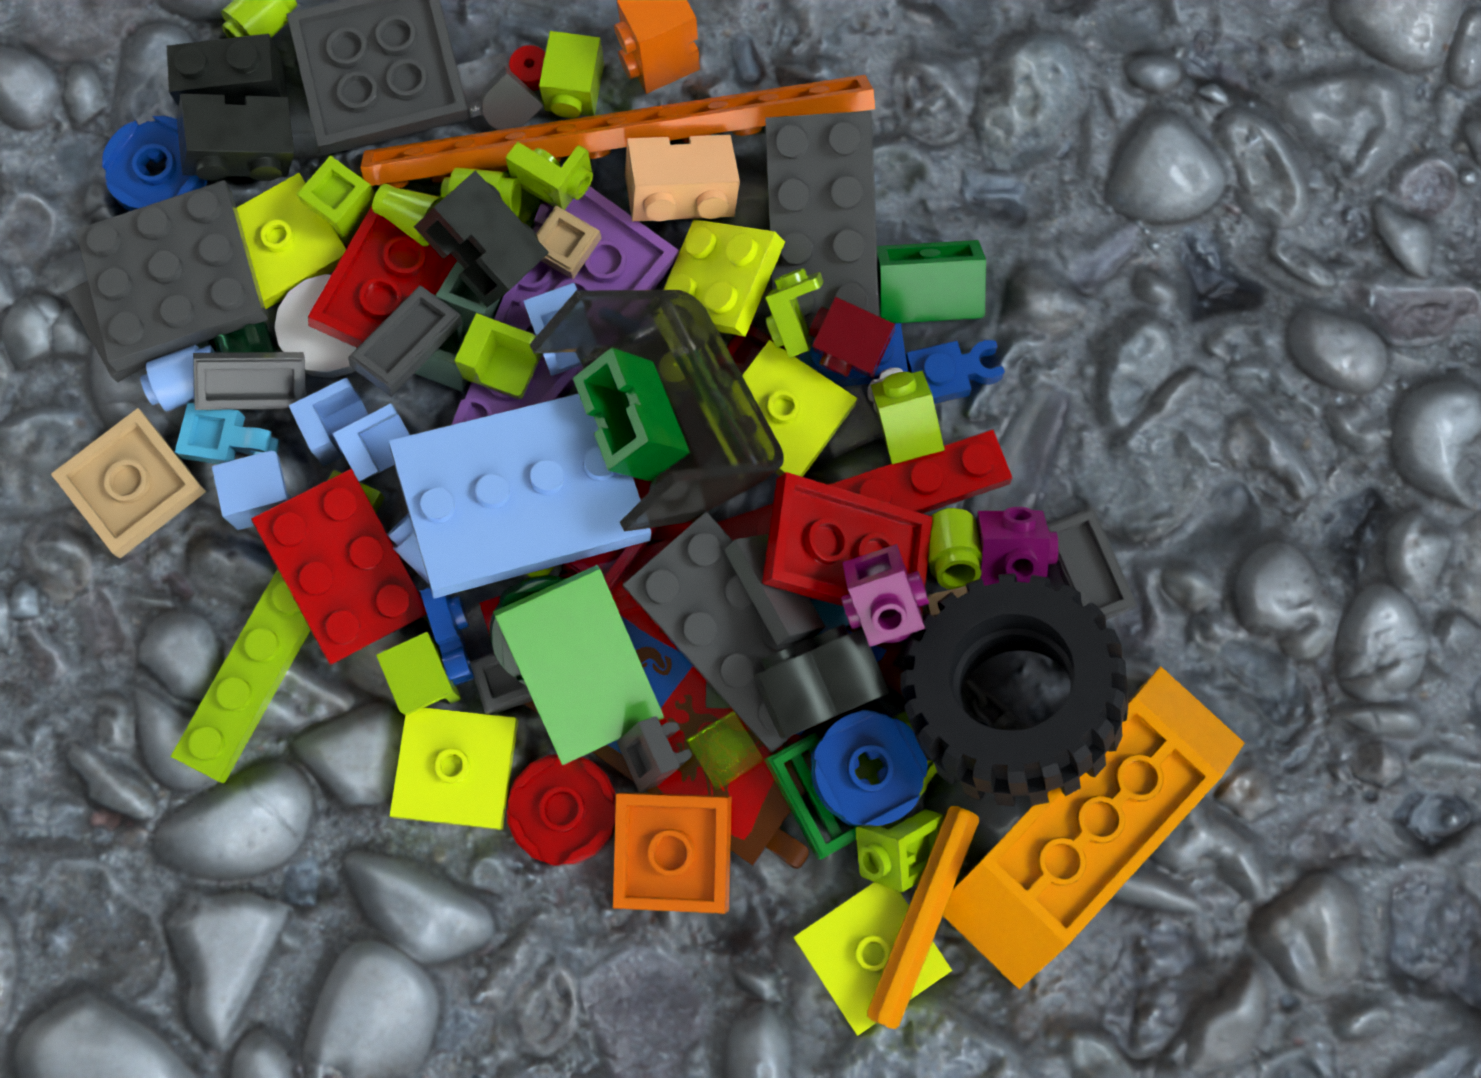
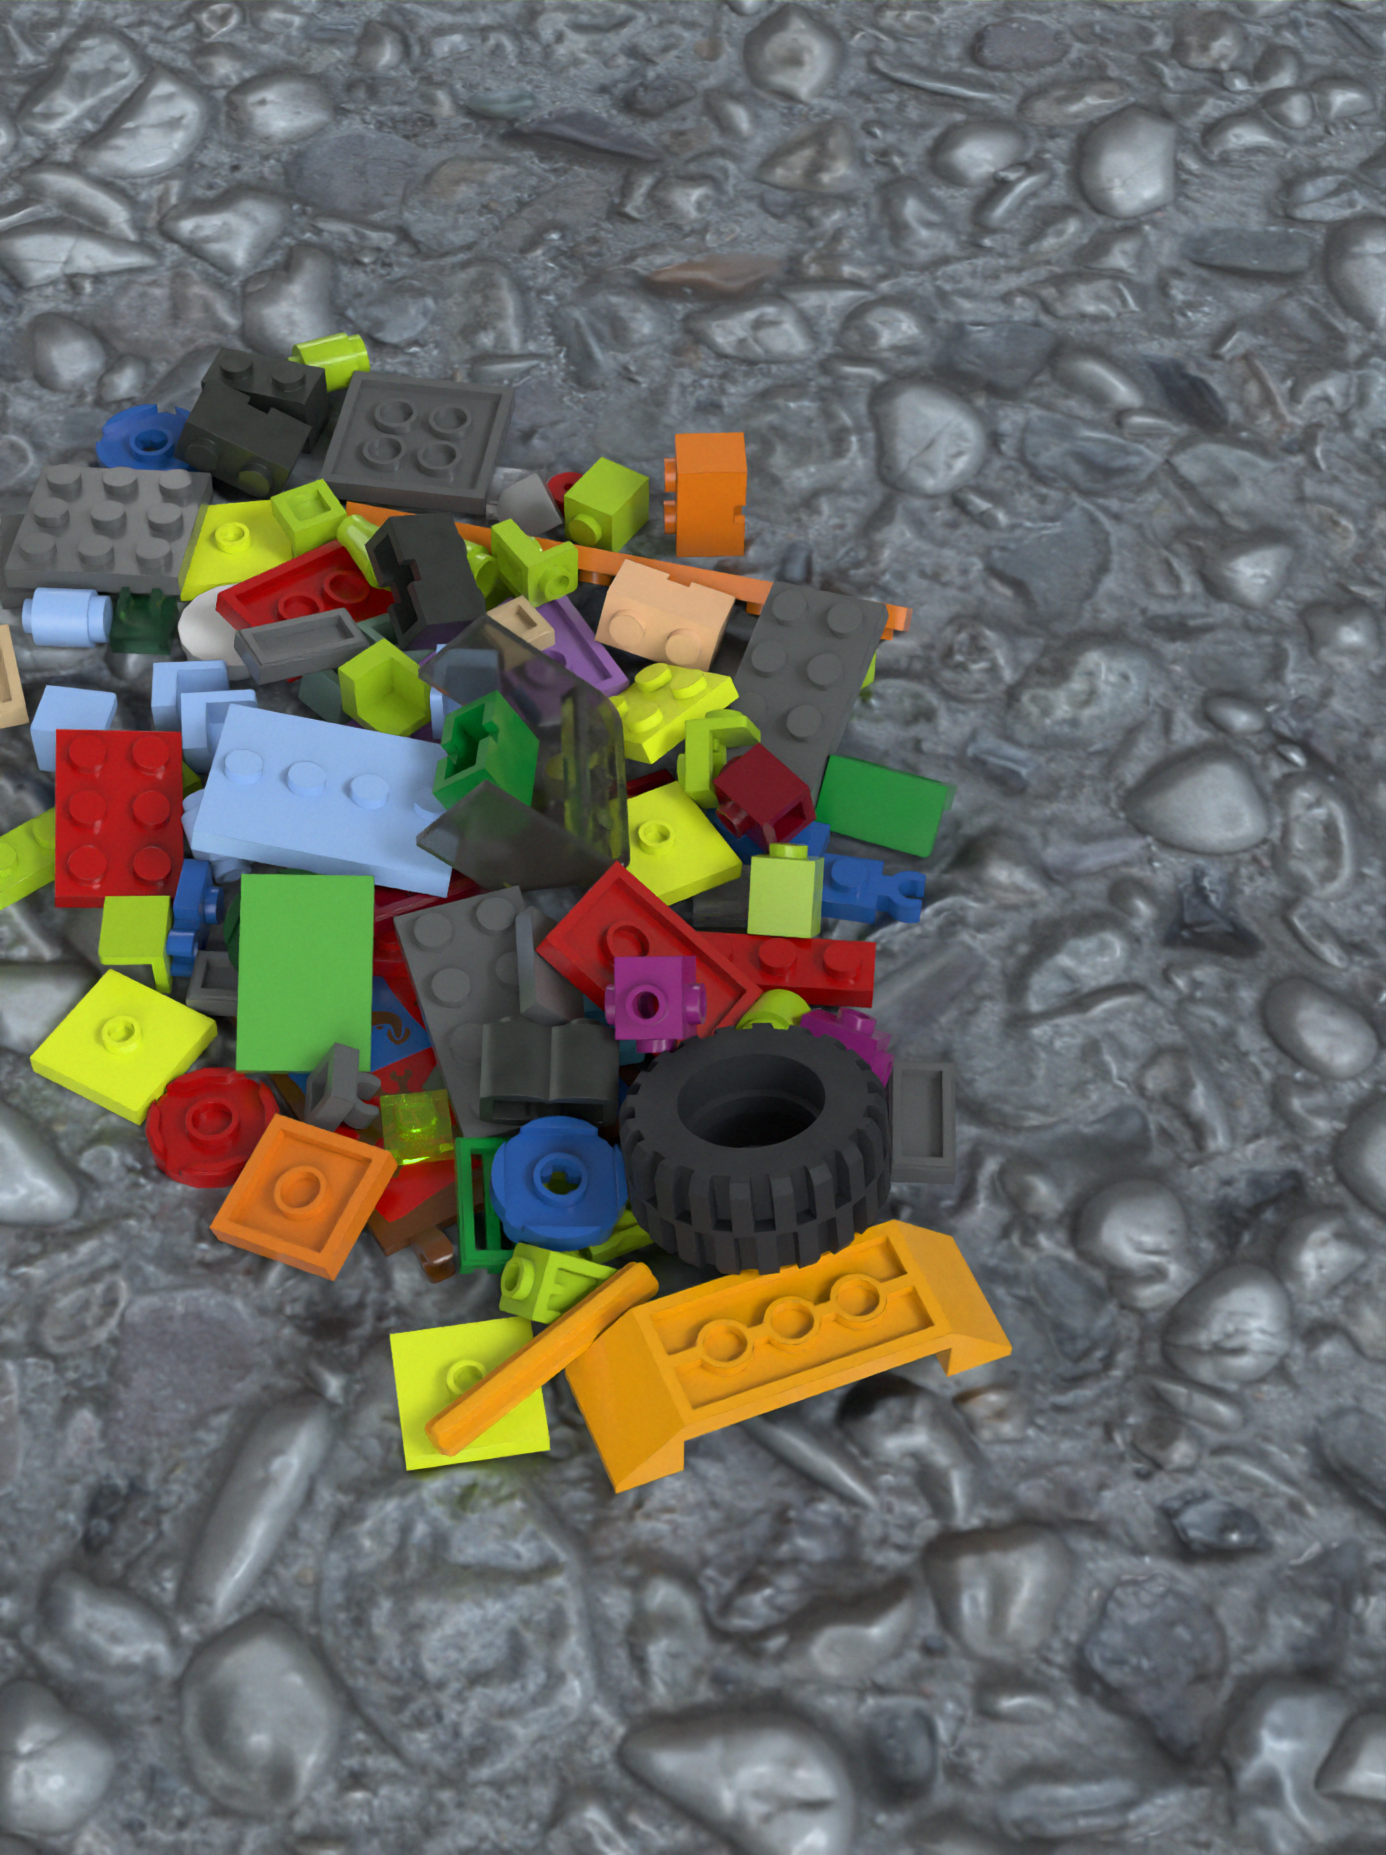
camera: 20 degrees right, 25 degrees down
medium azure plate [175,403,281,464] -> none
tile [193,352,305,410] -> none

